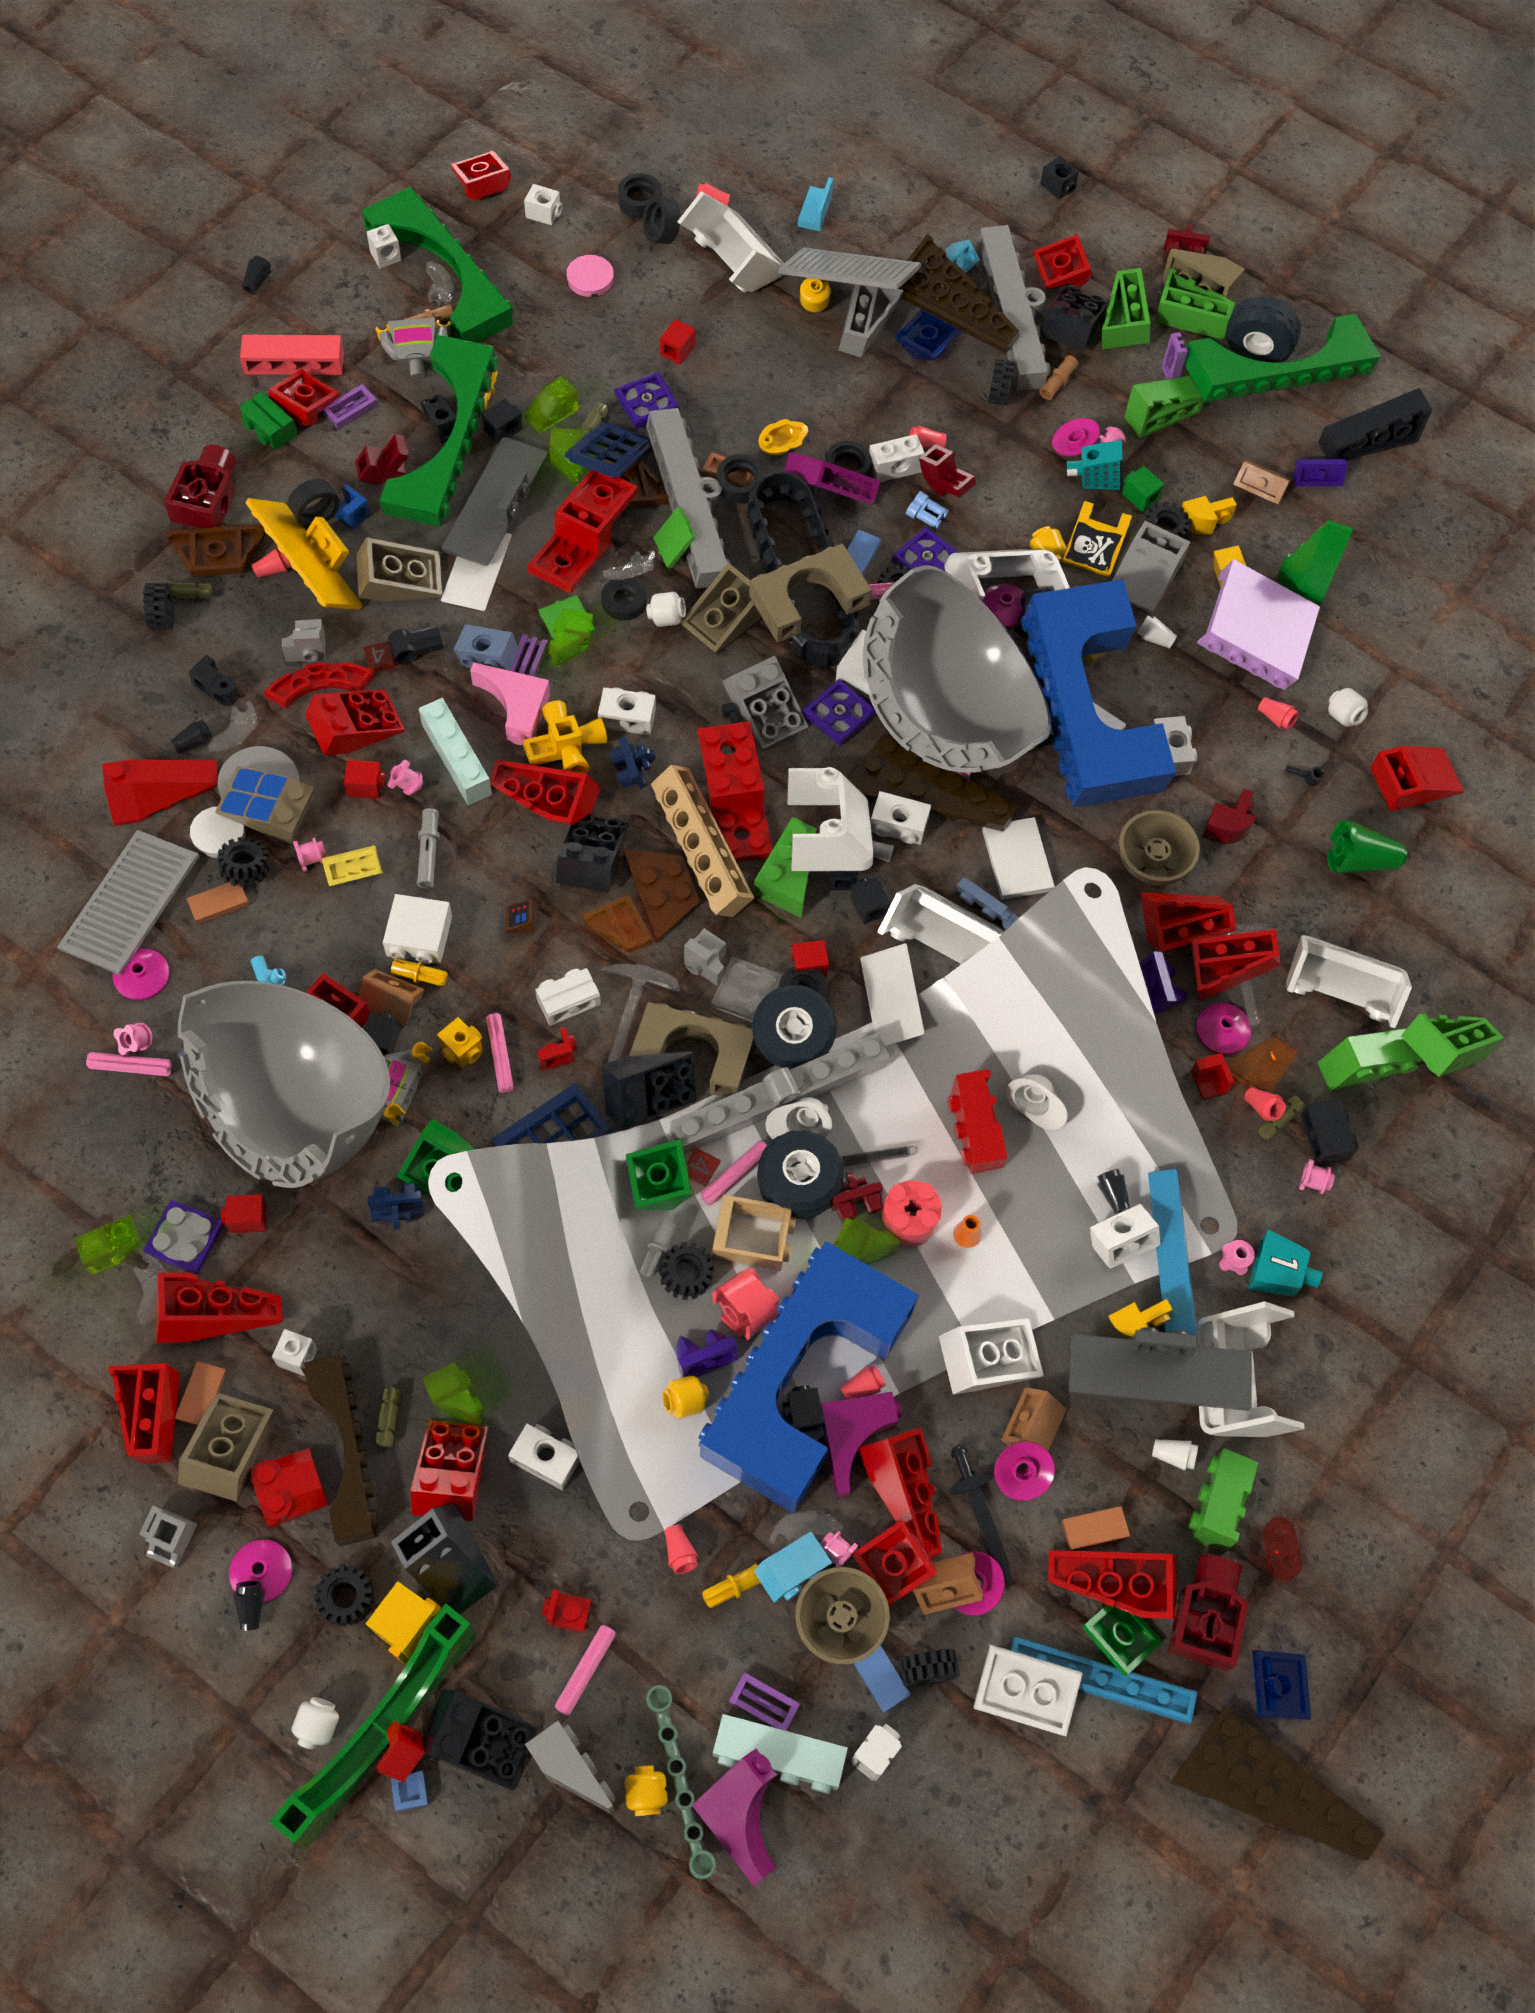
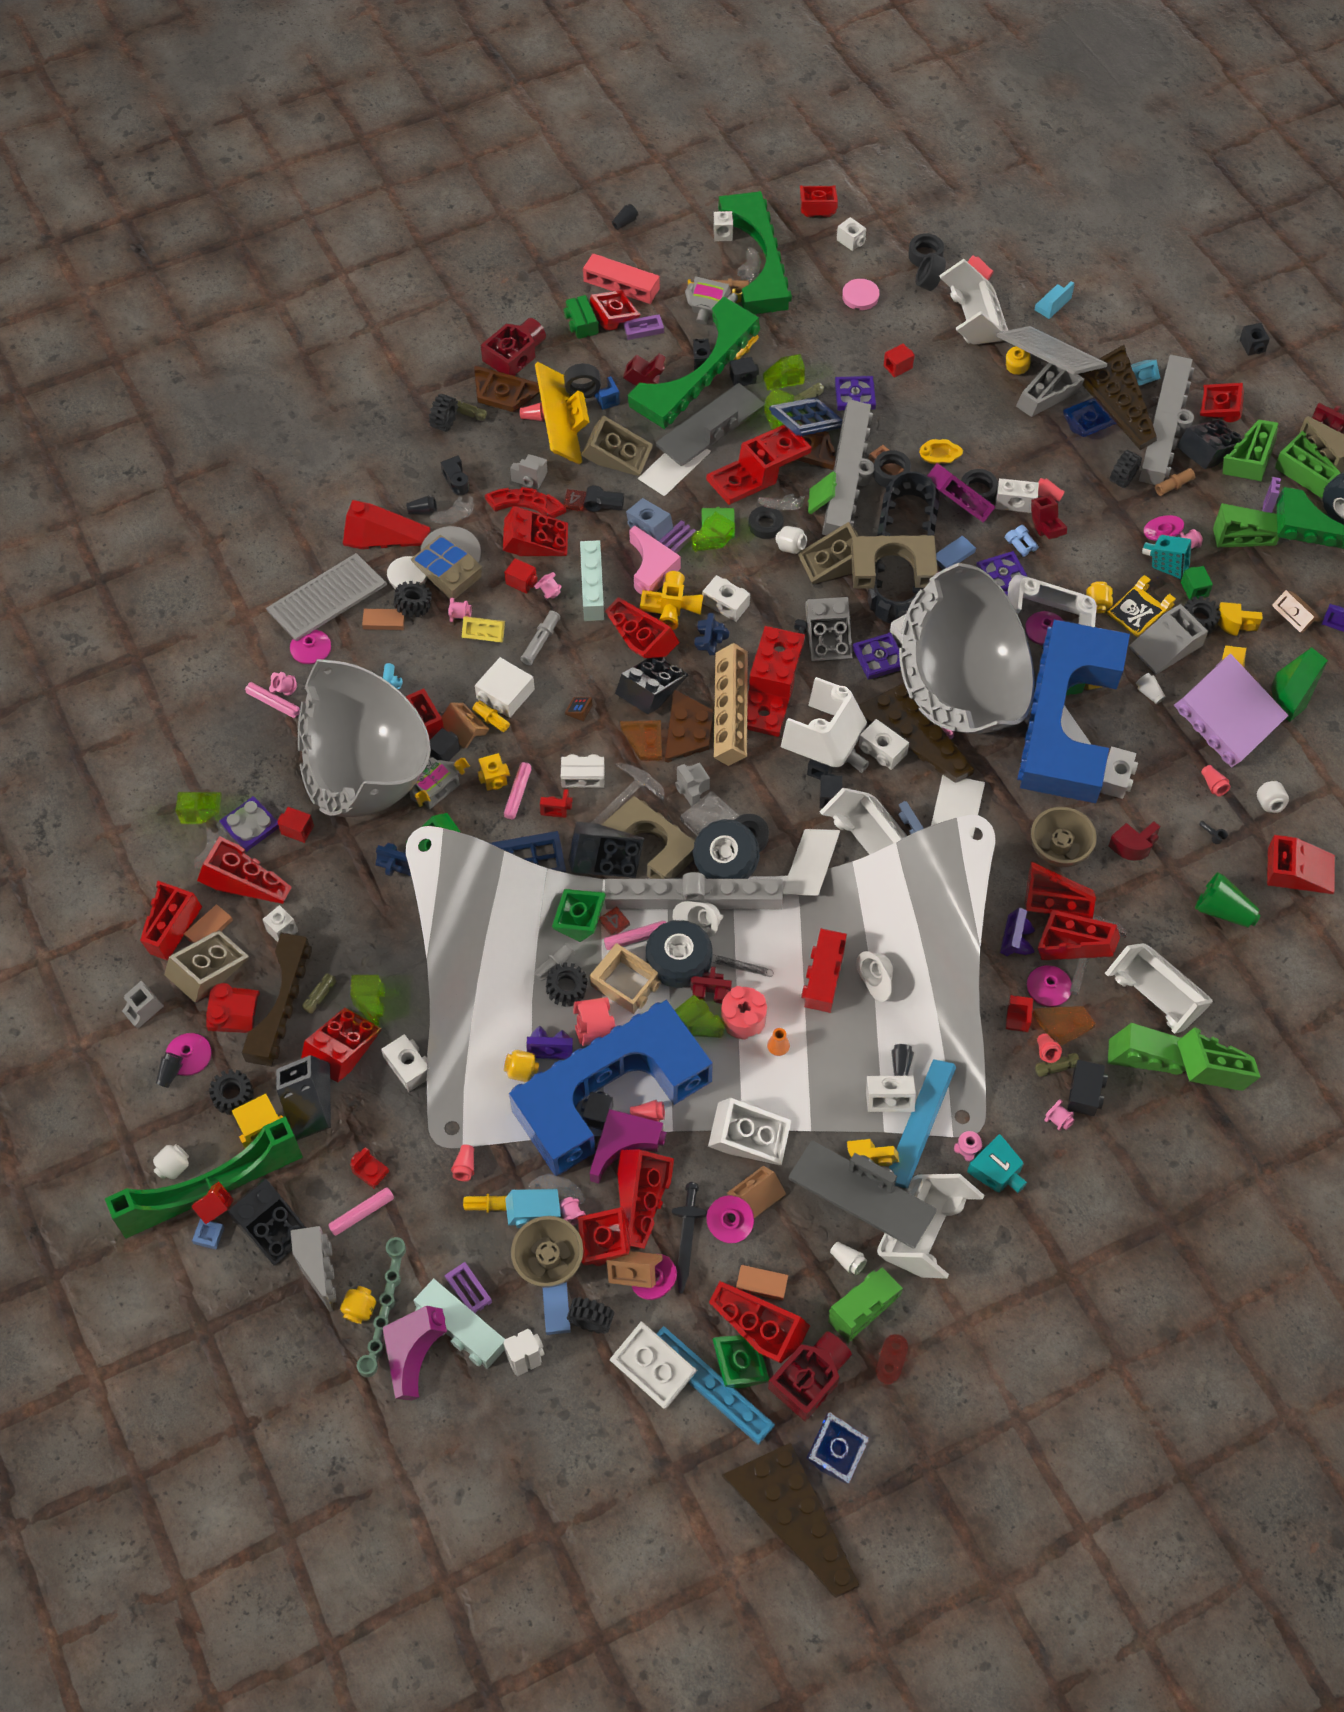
camera: 30 degrees right, 5 degrees down
bright green wedge [754,817,816,918] -> none
red panel [791,940,829,977] -> none

